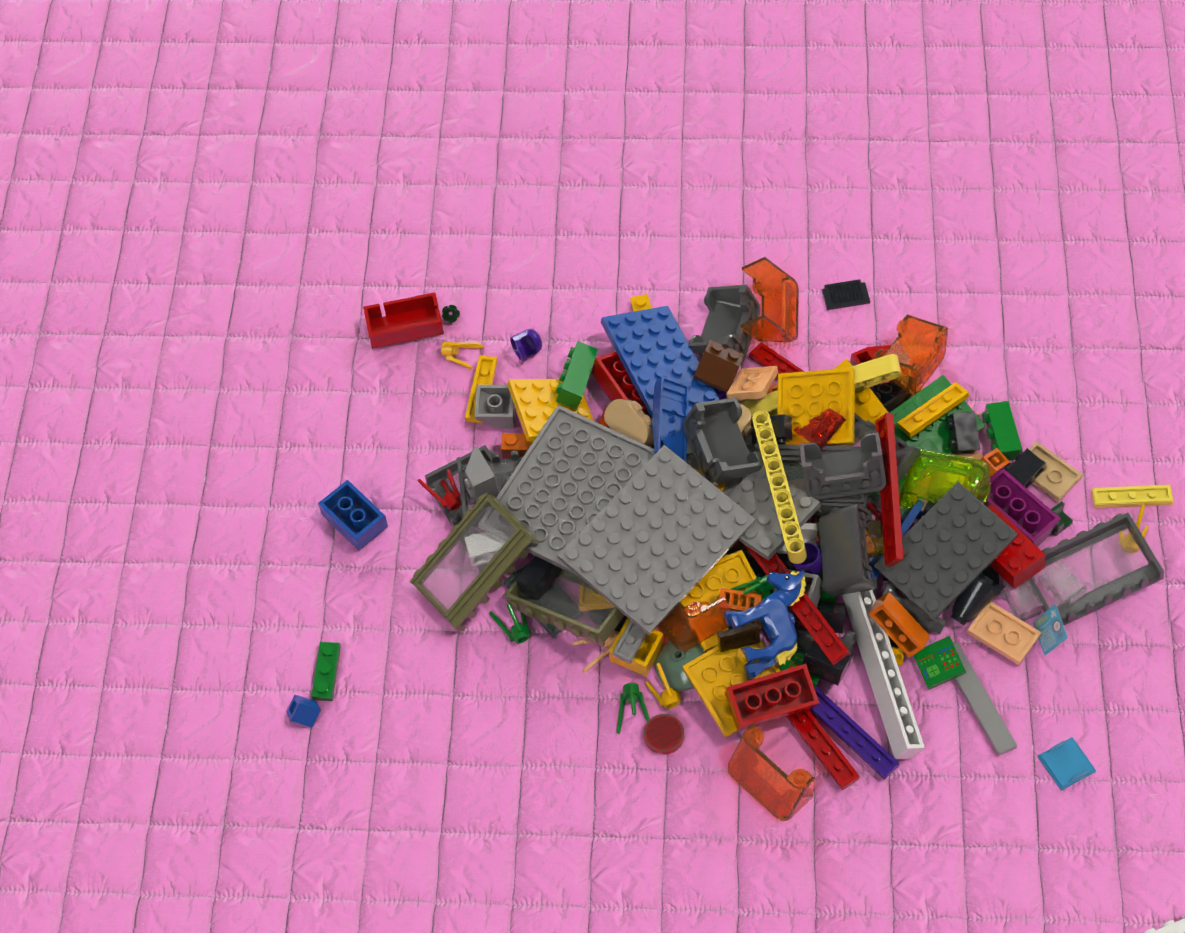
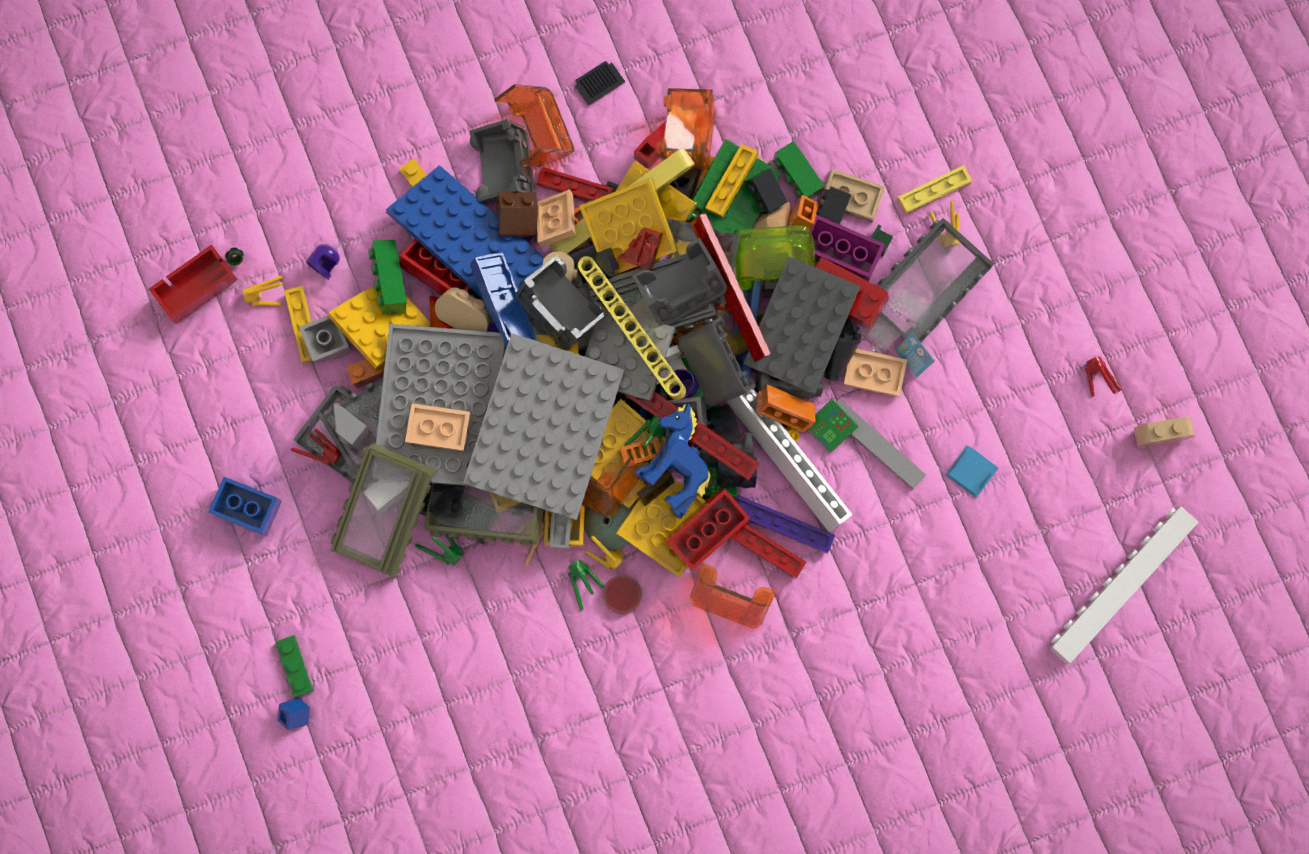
camera: 30 degrees left, 20 degrees up
none -> light nougat plate [405,403,471,452]

